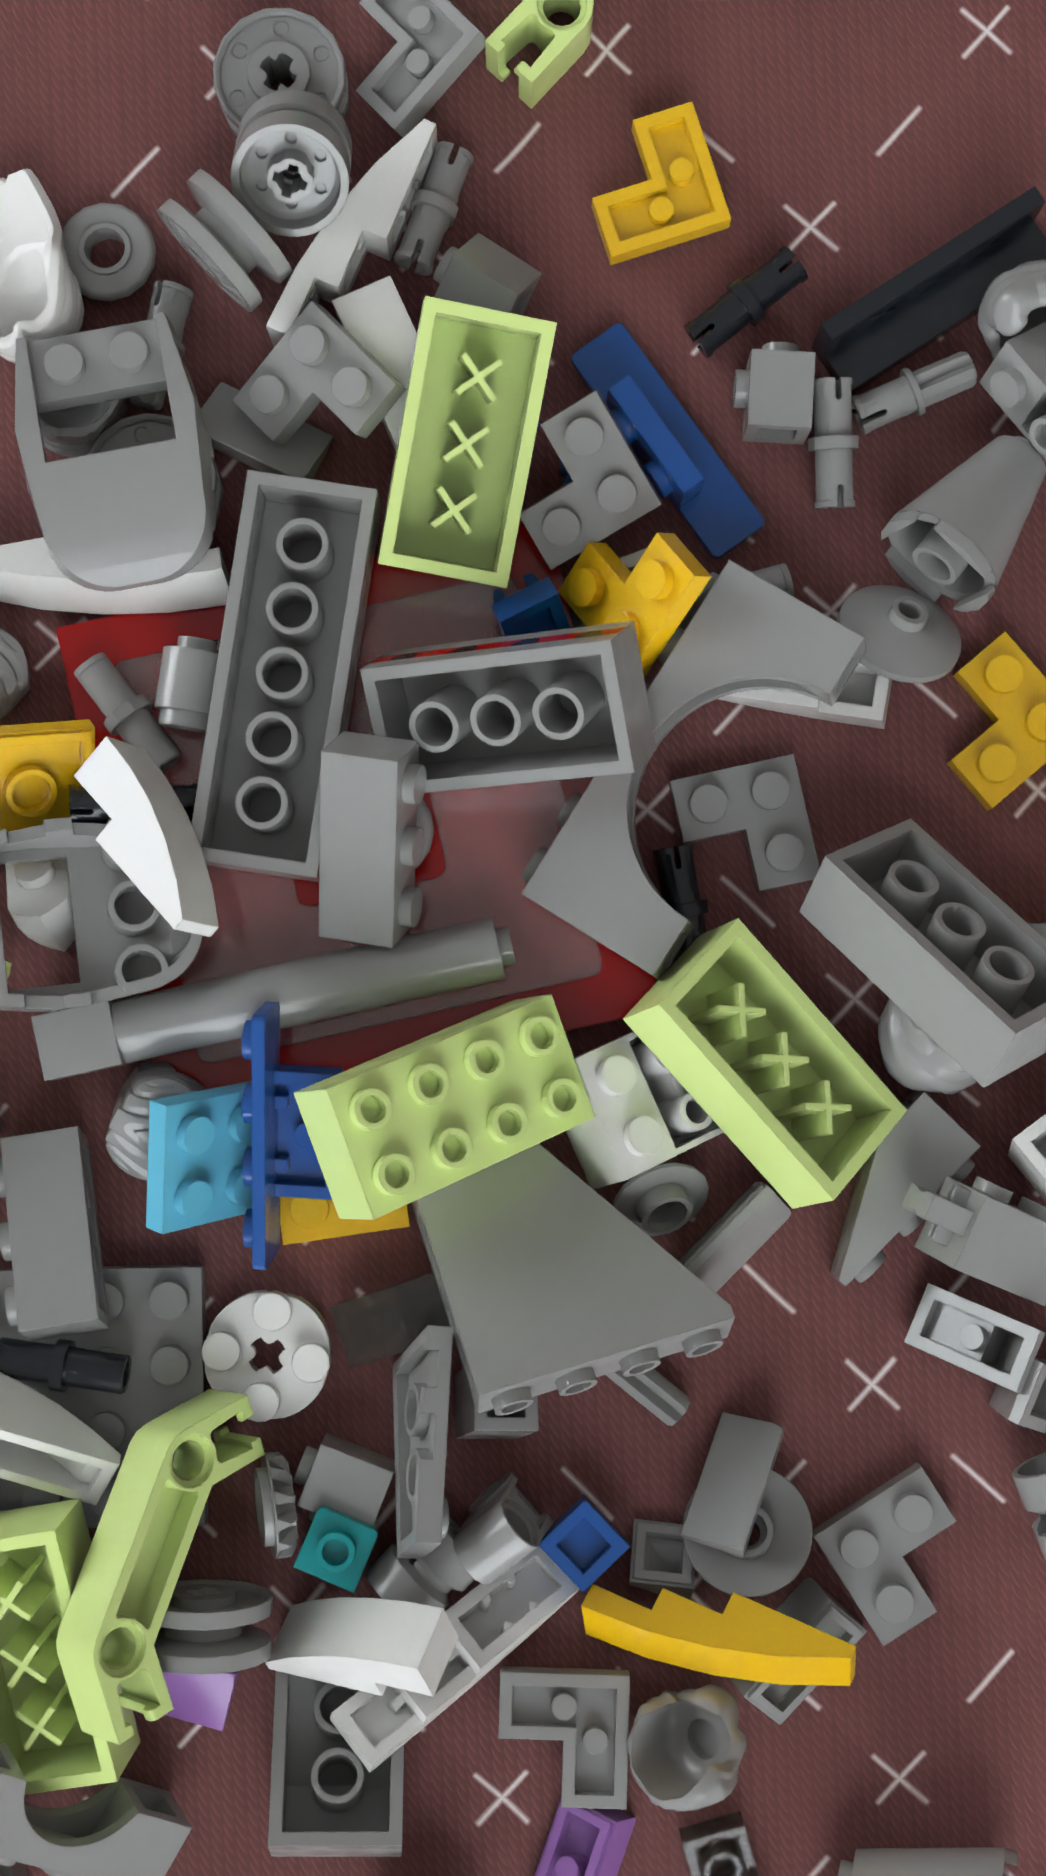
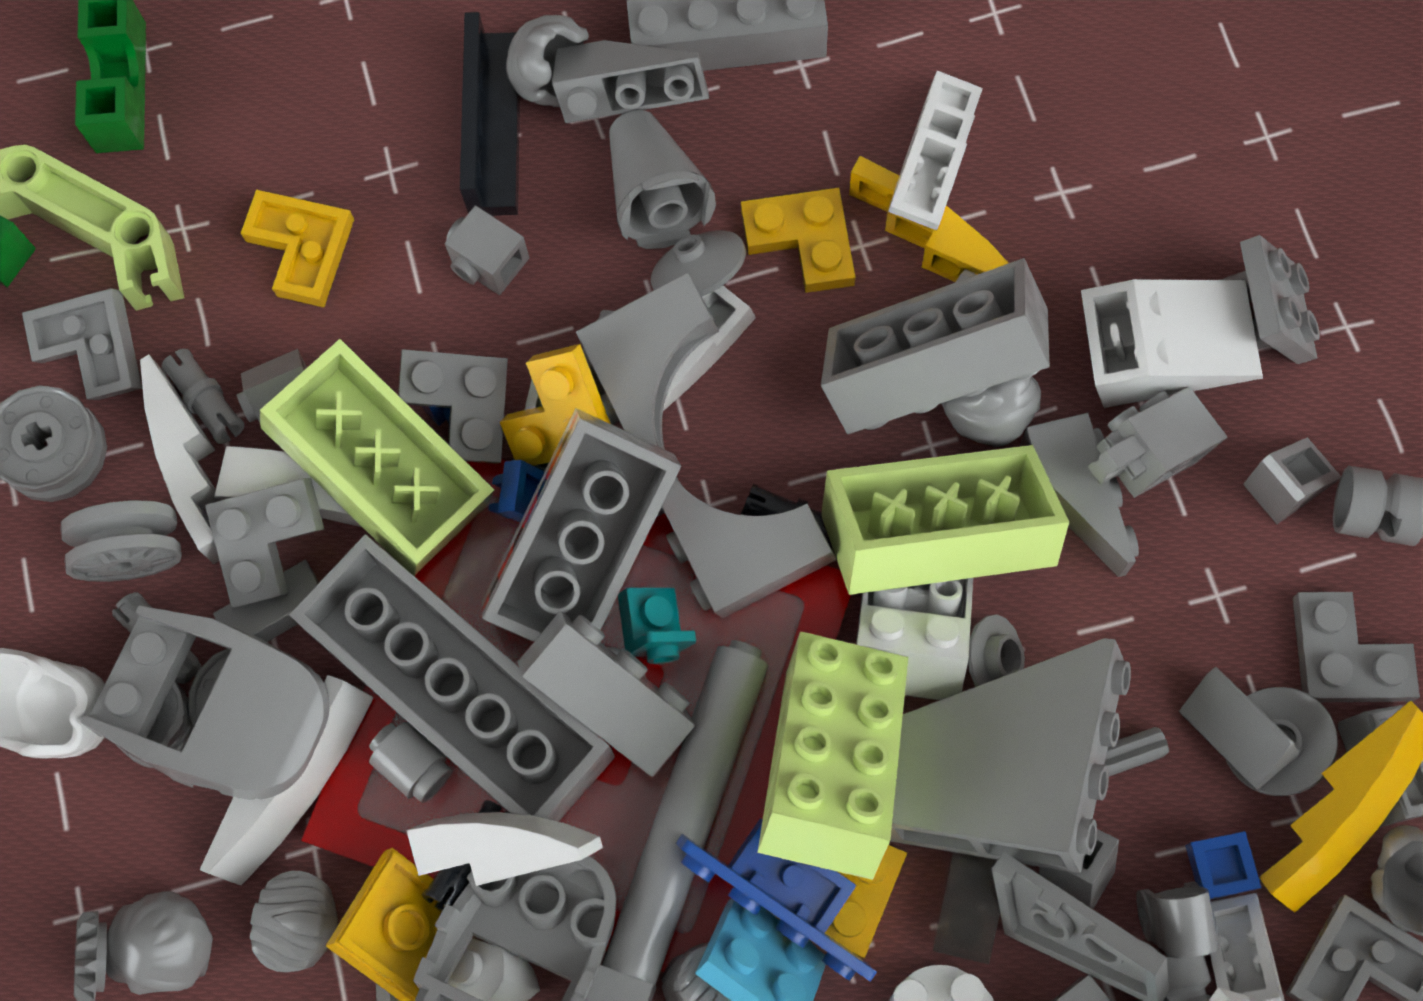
camera: 50 degrees left, 15 degrees down
light grey piece [62,202,157,302] -> none
light grey pin [74,652,182,773] -> none
light grey wheel [230,89,352,237] -> none
blue bracket [571,323,765,560] -> none
light grey slope [629,1519,695,1600] -> none
light grey plate [669,754,820,892] -> none
light grey slope [678,1181,791,1292] -> none
black pin [684,246,808,358] -> none
light grey pin [808,377,859,509] -> none
light grey axle [852,351,977,435] -> none
light grey slope [904,1283,1045,1394] -> none
none -> teal bracket [618,588,697,664]

